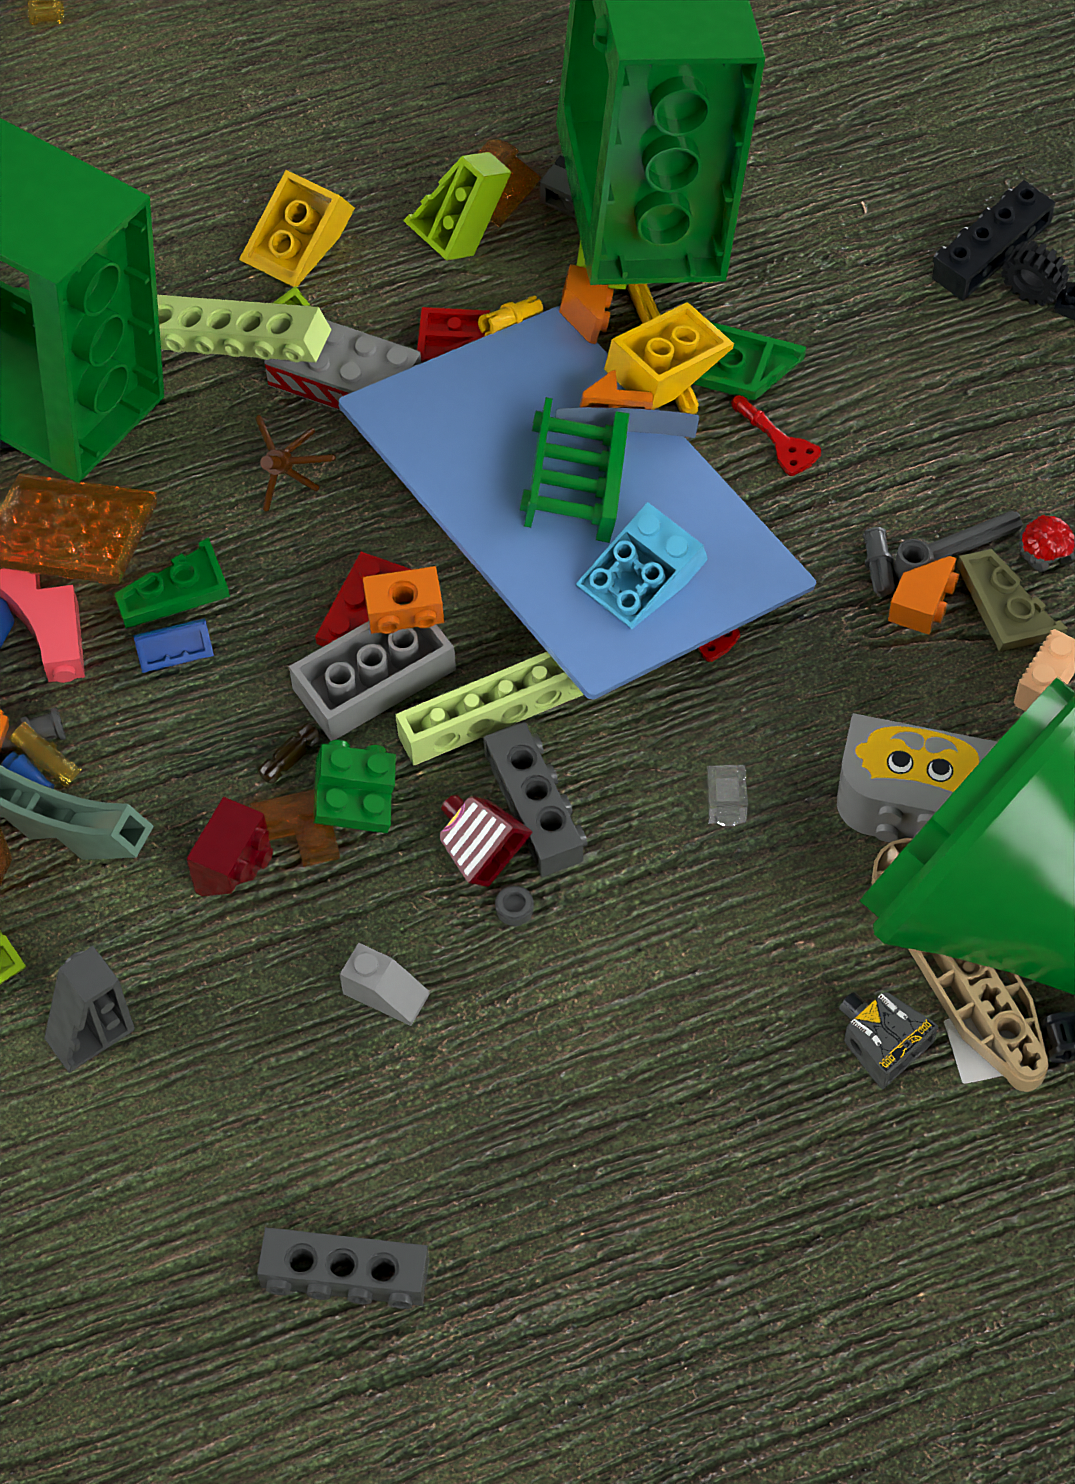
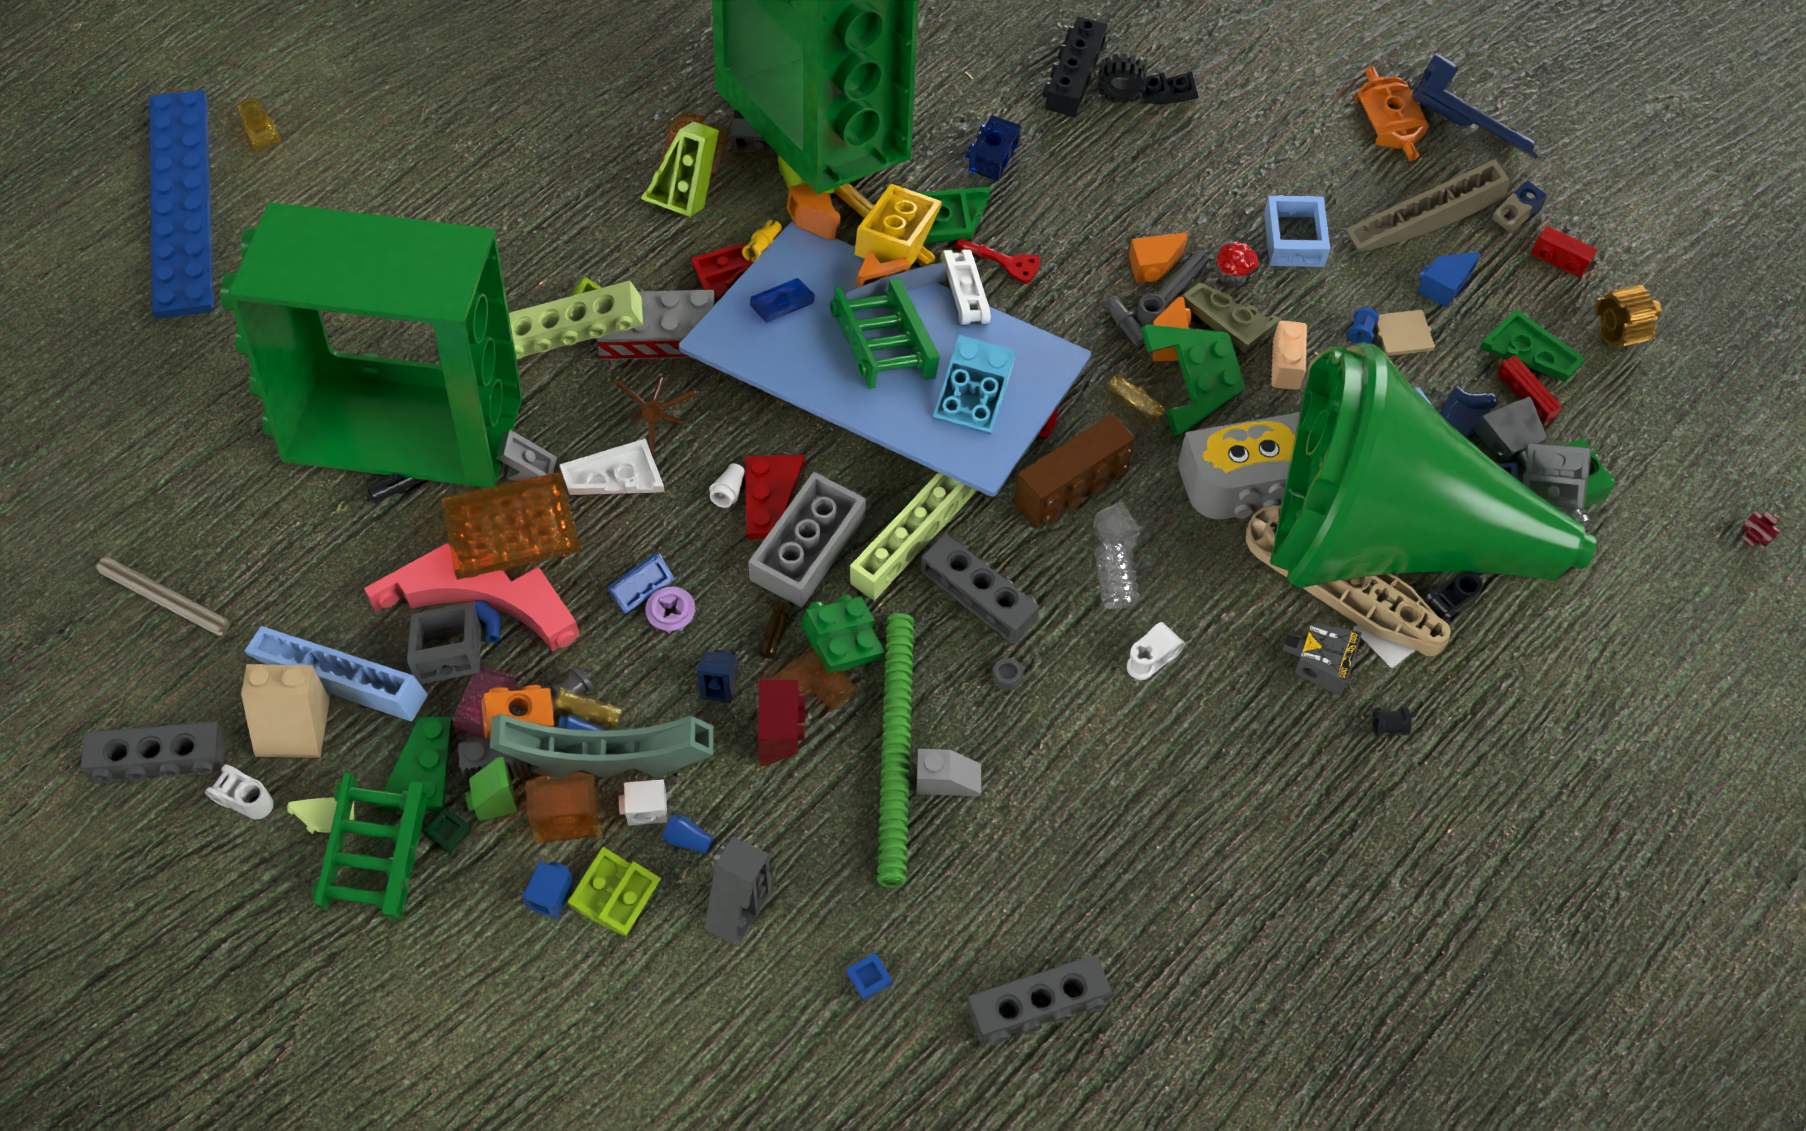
camera: 30 degrees left, 0 degrees up
green wing [114,537,230,629] -> none
yellow slope [239,170,355,287] -> none
orange brick [363,566,444,634] -> none
dark red torso [440,795,533,887] -> none
none -> light grey slope [496,430,557,484]
none -> white wing [559,439,665,495]
none -> white brick [619,779,668,826]
none -> lavender gear [645,587,696,634]
none -> blue cone [662,814,713,855]
none -> dark blue slope [697,650,739,703]
none -> white cone [710,463,745,508]
none -> clear blue plate [750,278,815,323]
none -> blue plate [846,952,893,1002]
none -> bright green piece [877,613,914,888]
none -> white plate [941,250,991,325]
none -> clear blue brick [966,115,1021,181]
none -> reddish brown brick [1014,413,1135,530]
none -> clear piece [1094,540,1141,609]
none -> clear yellow pin [1108,374,1165,422]
none -> white piece [1127,622,1185,680]
none -> orange slope [1129,232,1188,283]
none -> green wing [1140,324,1246,437]
none -> black bush [1372,707,1411,736]

